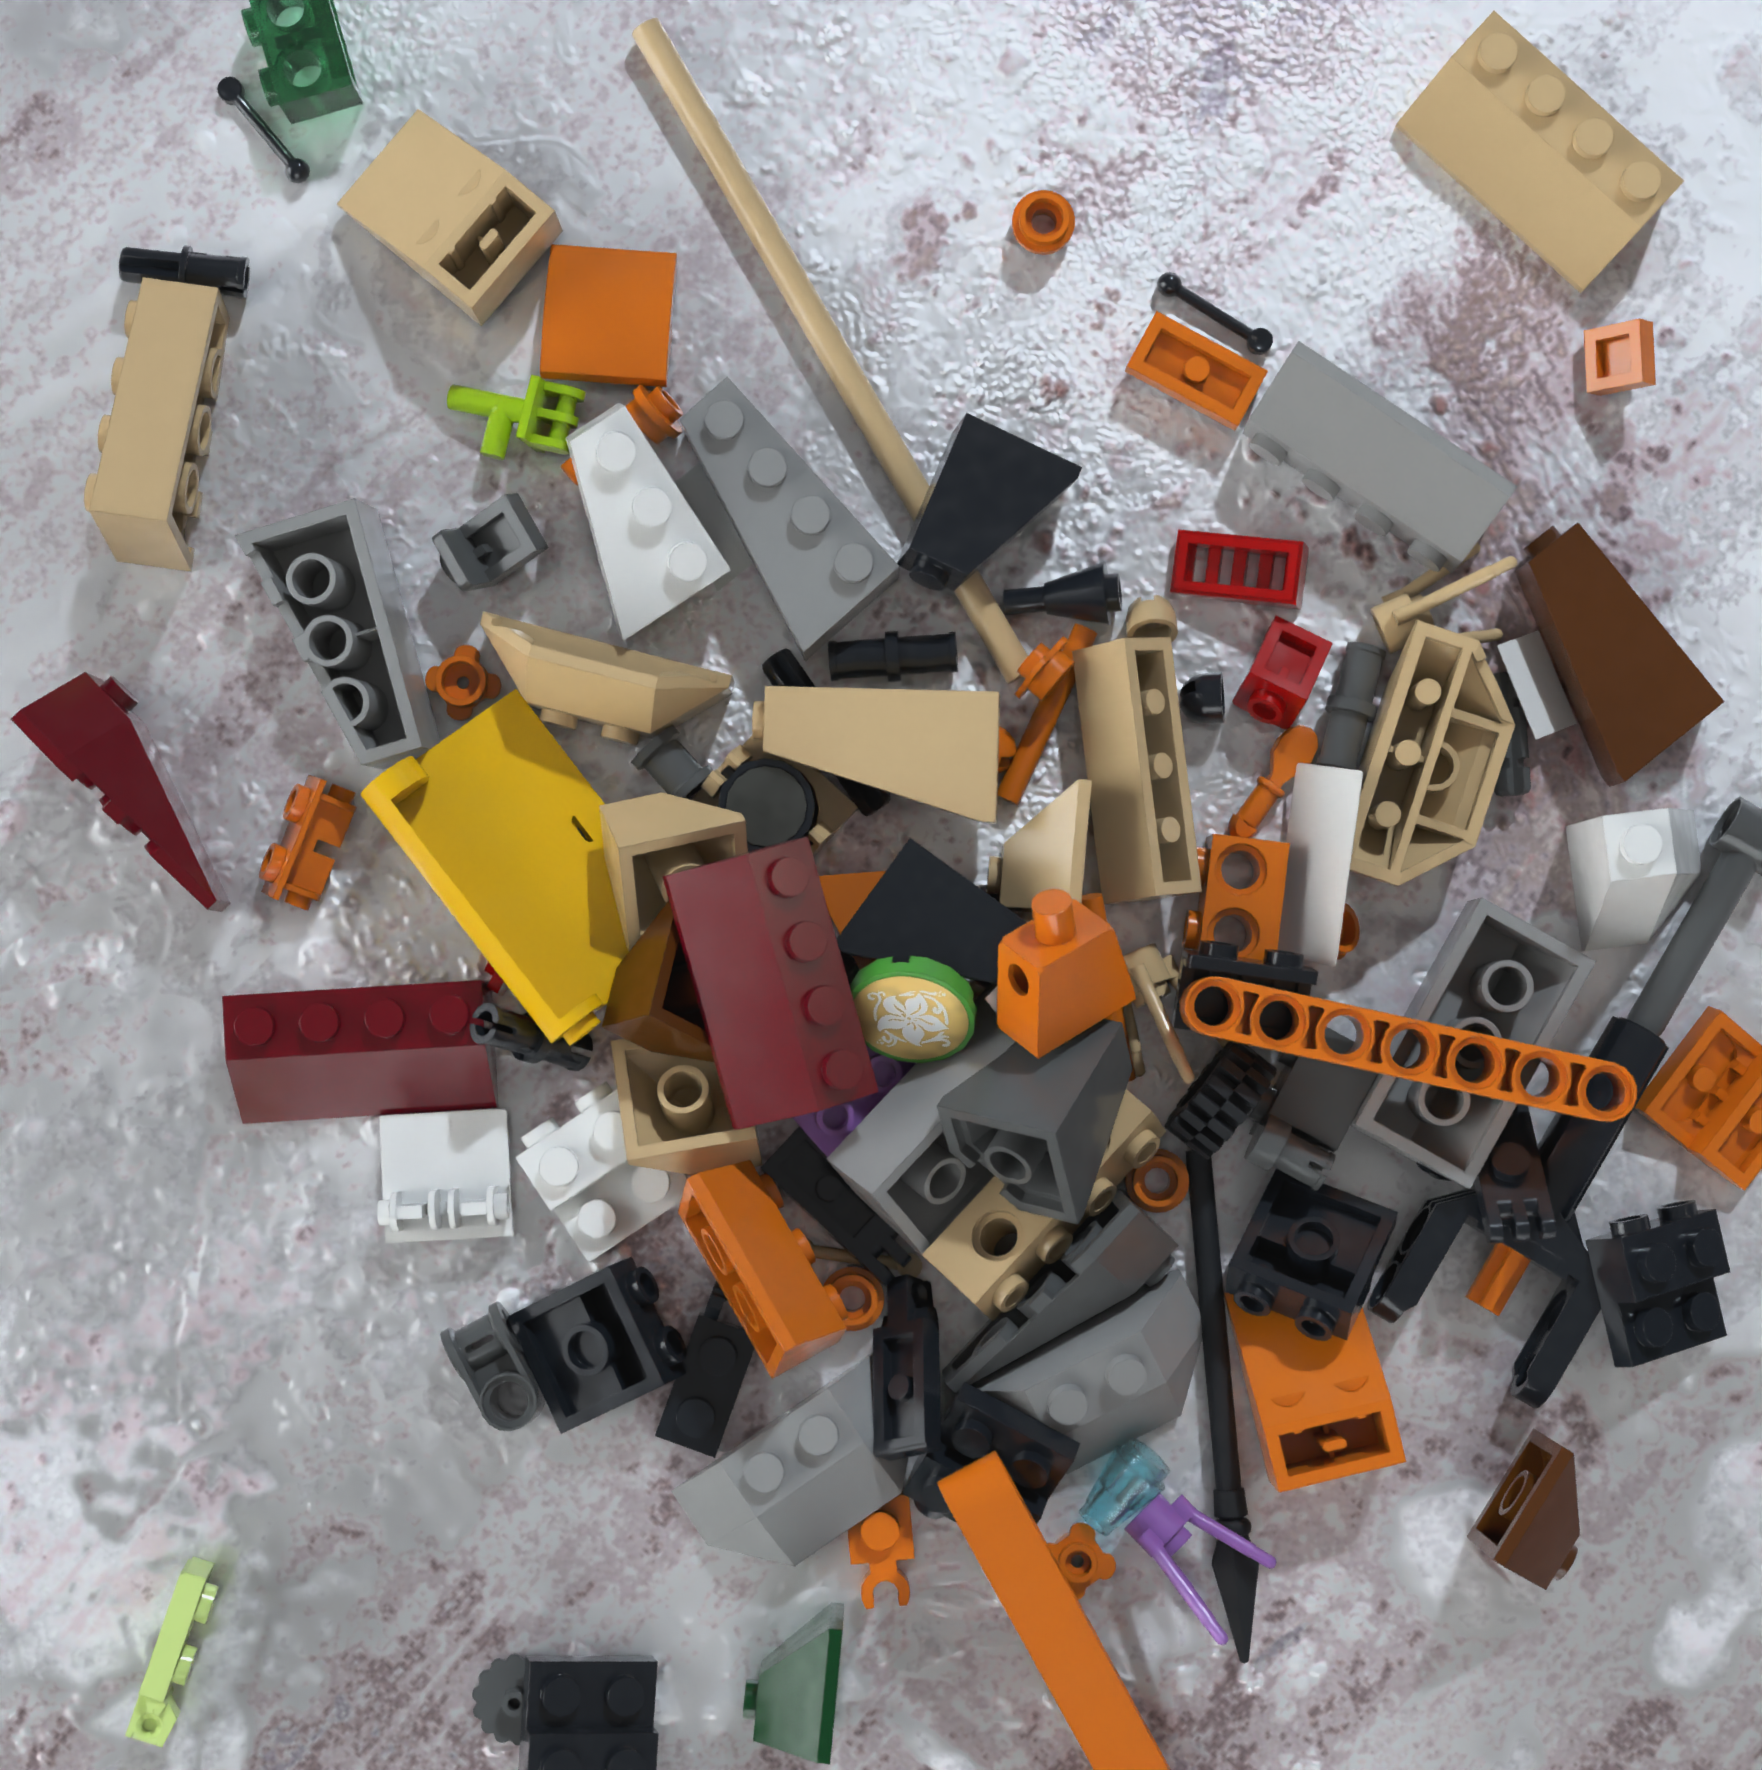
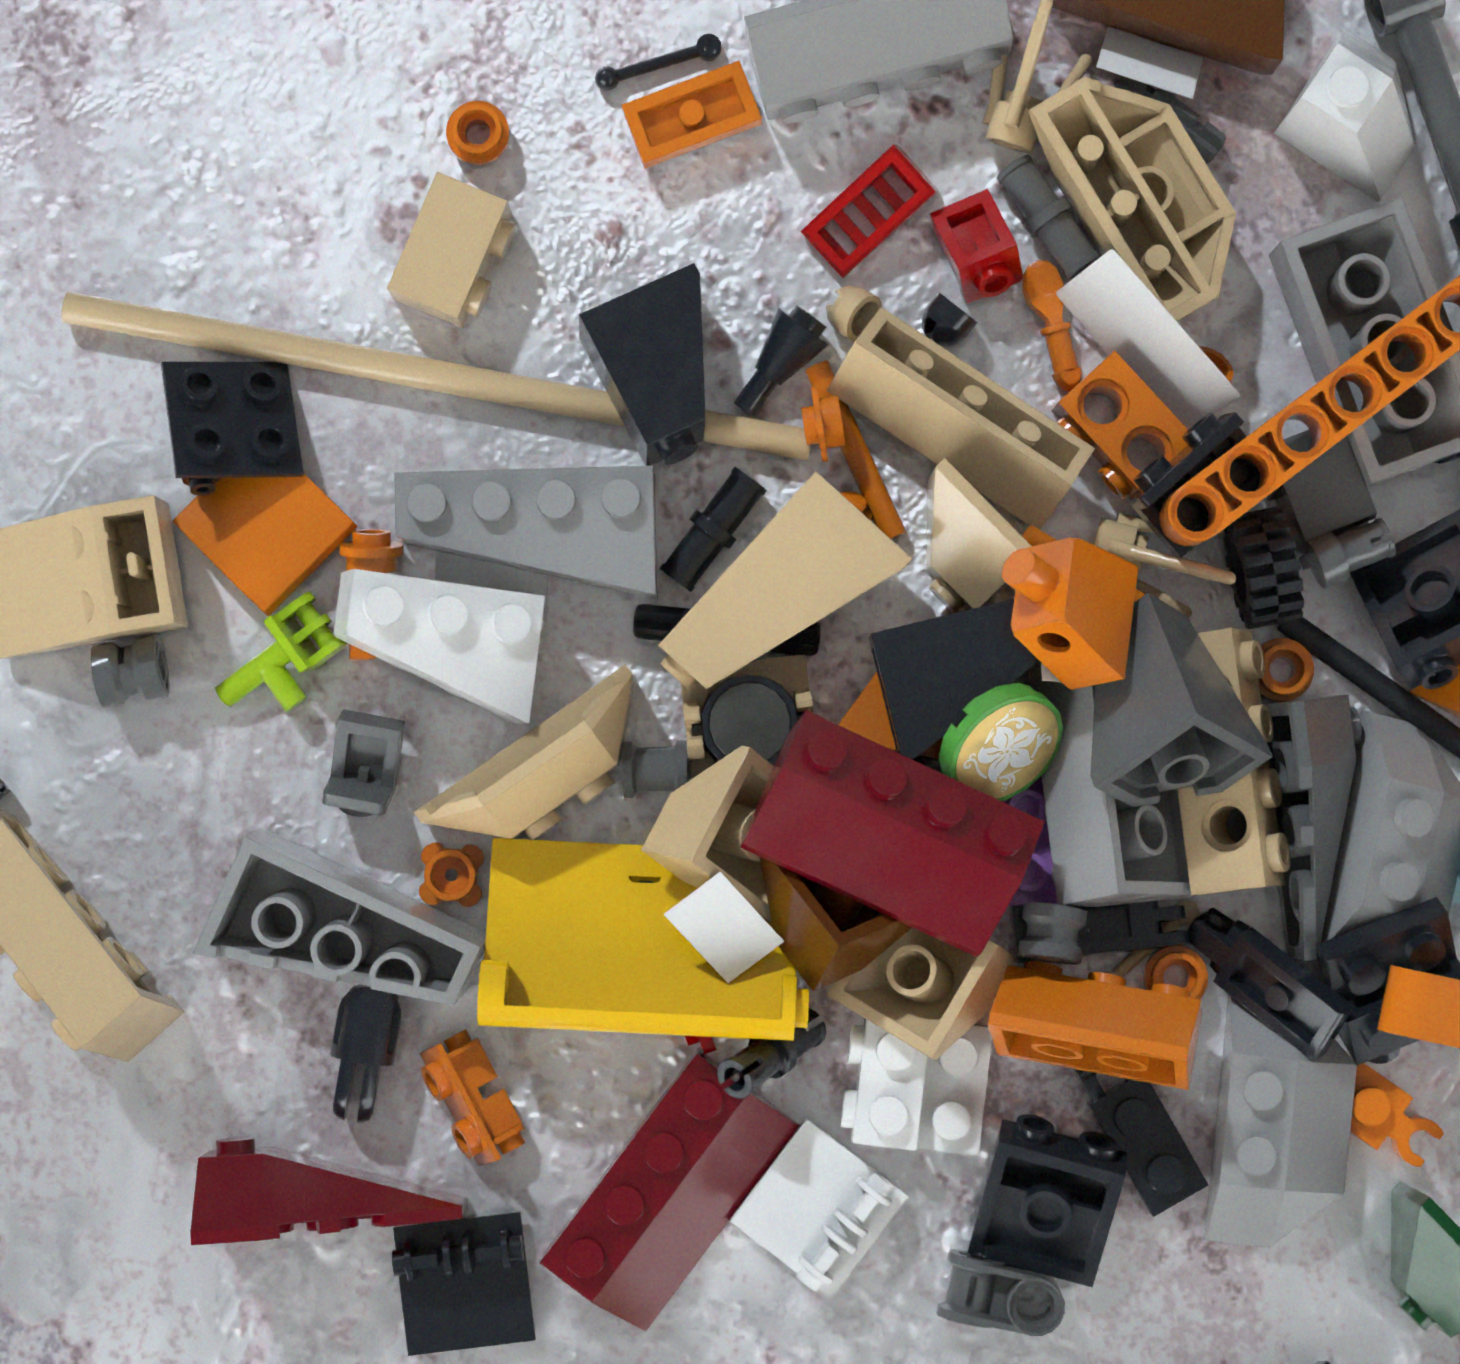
camera: 45 degrees left, 0 degrees up
none -> dark grey wheel [90,634,170,707]
none -> black hinge [161,362,304,496]
none -> black arm [330,984,401,1123]
none -> tan brick [387,172,517,328]
none -> black hinge [392,1211,536,1356]
none -> white sticker [664,872,784,983]
none -> dark grey wheel [1017,902,1088,965]

